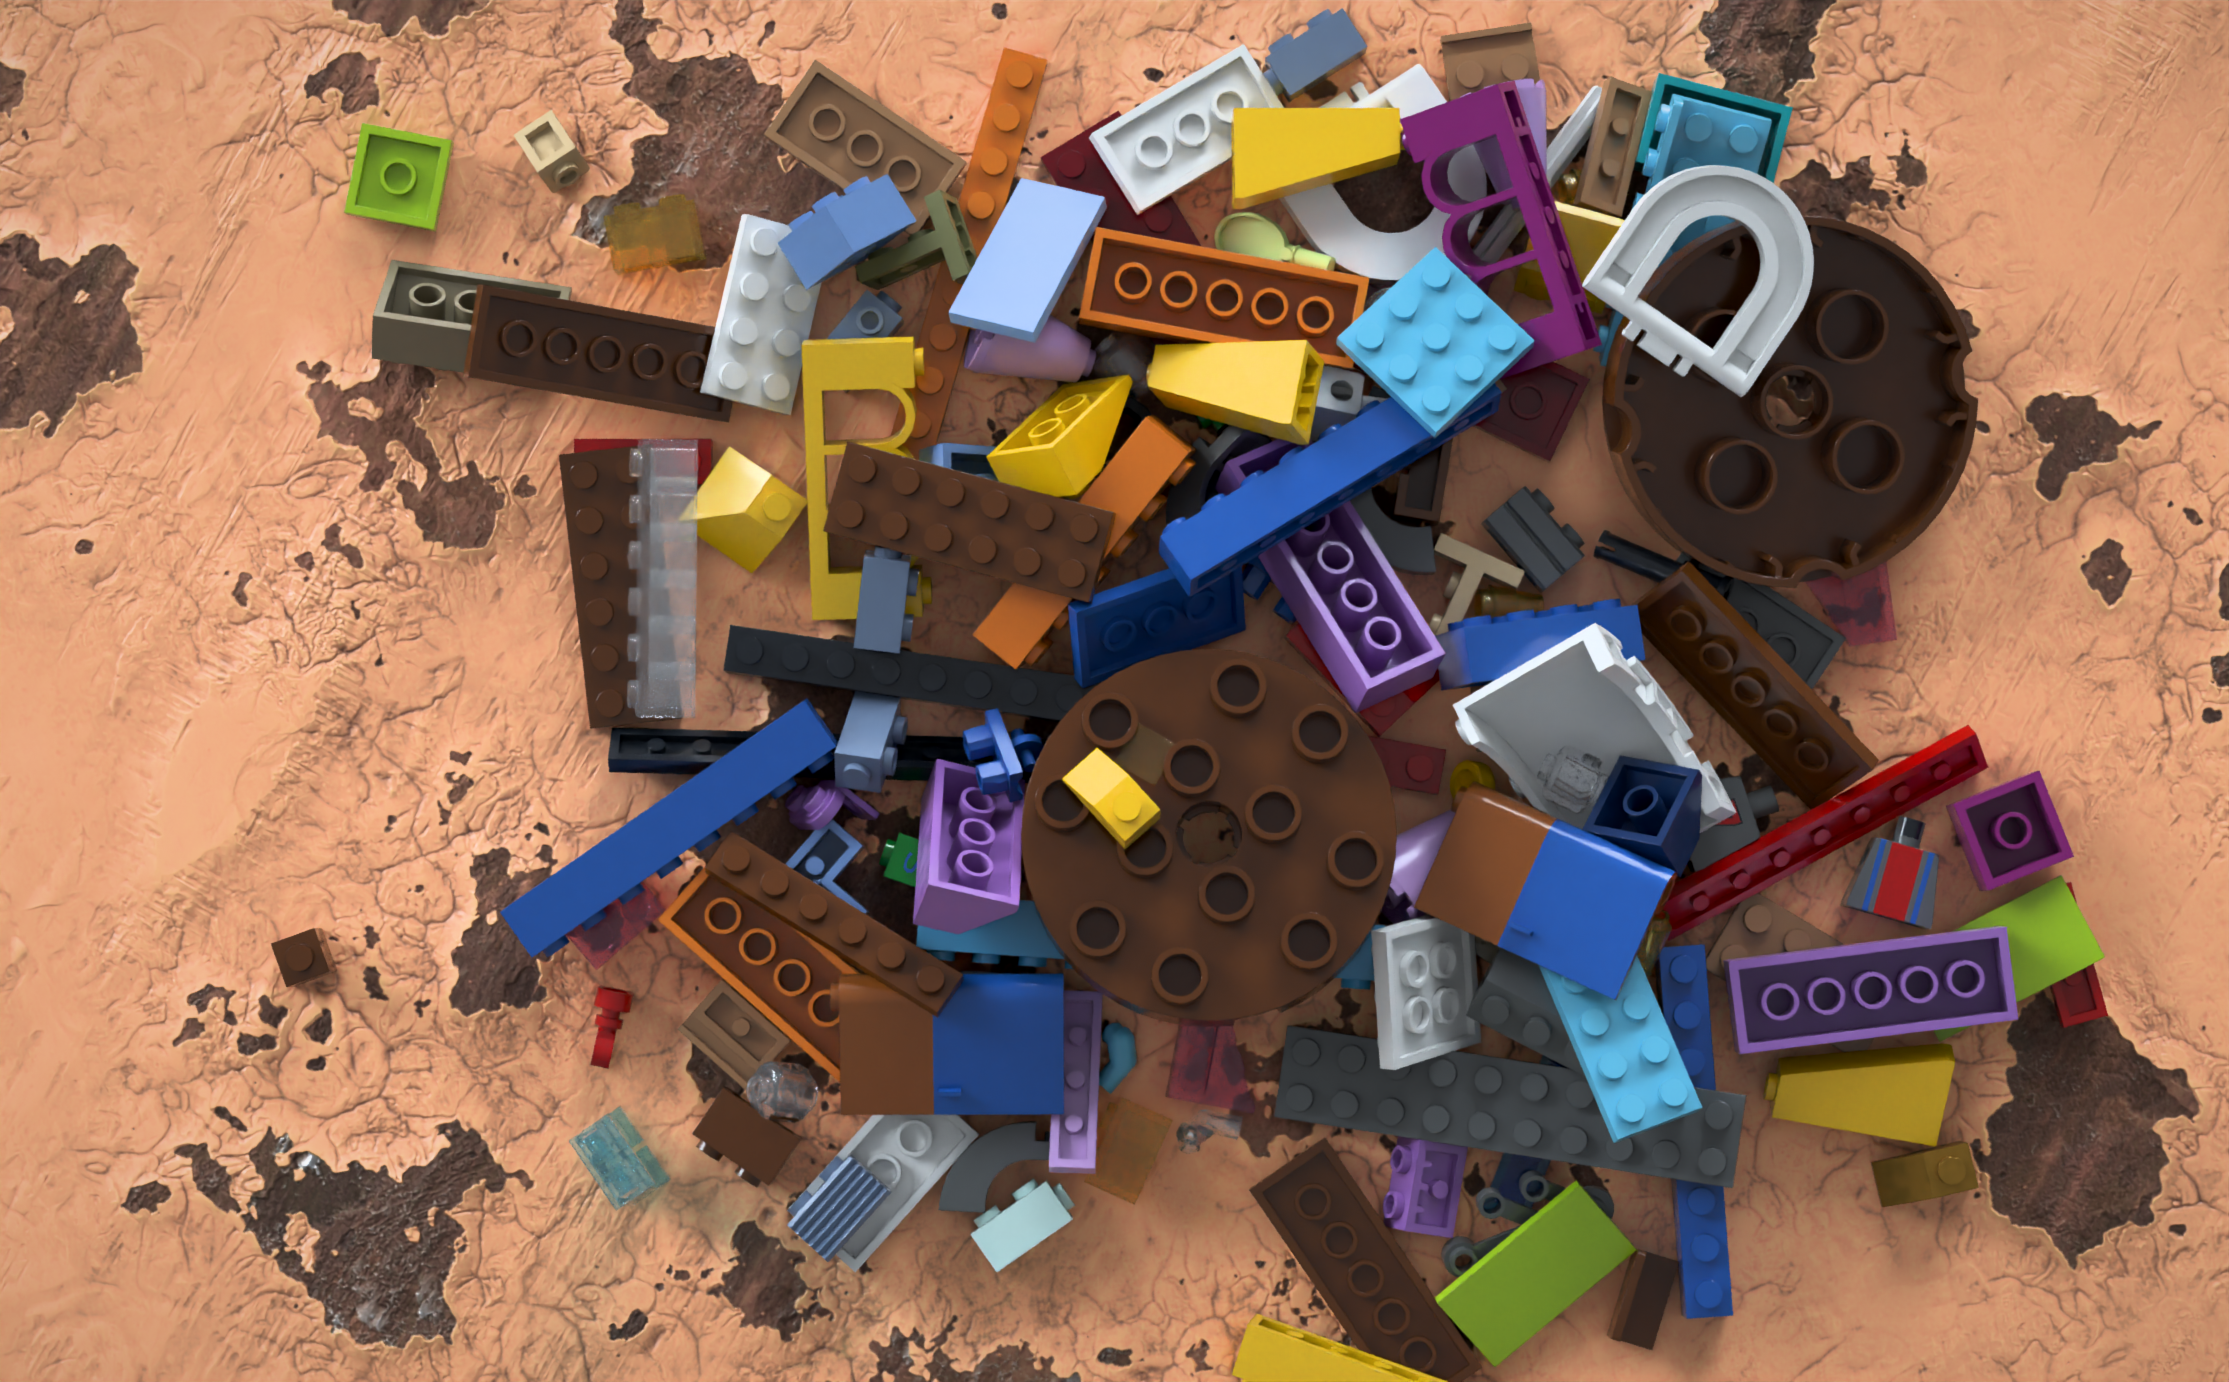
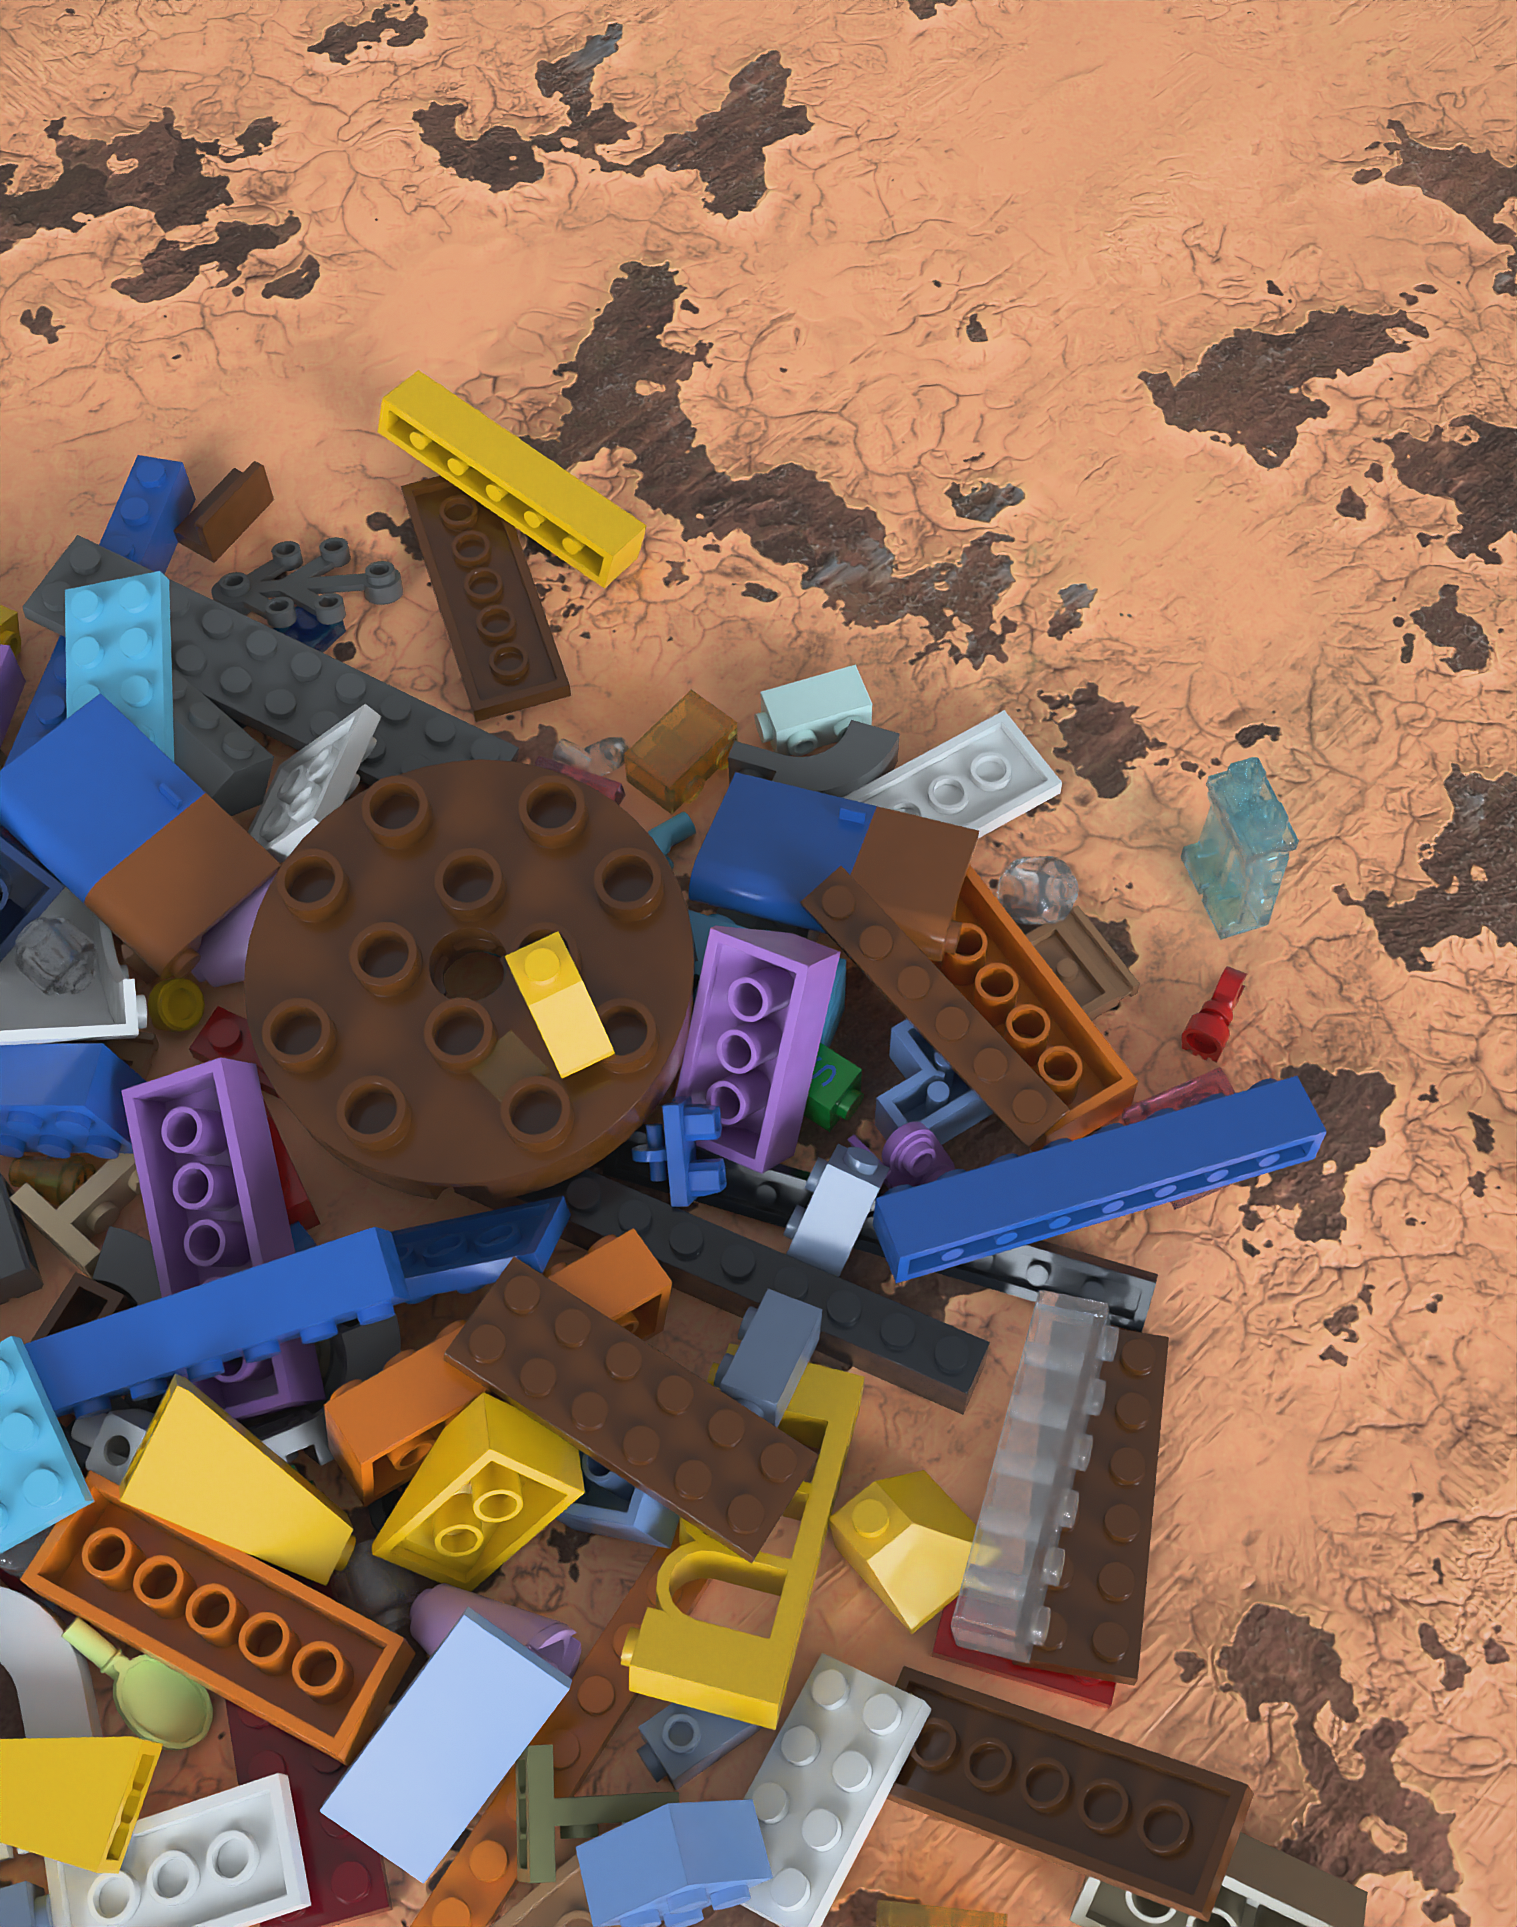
camera: 165 degrees left, 25 degrees down
reddish brown brick [692,1087,802,1187] -> none
sand blue brick [787,1154,892,1262] -> none
lavender plate [1049,990,1103,1174] -> none
medium lavender bracket [1383,1136,1468,1238] -> none
lime tile [1435,1180,1636,1367] -> none

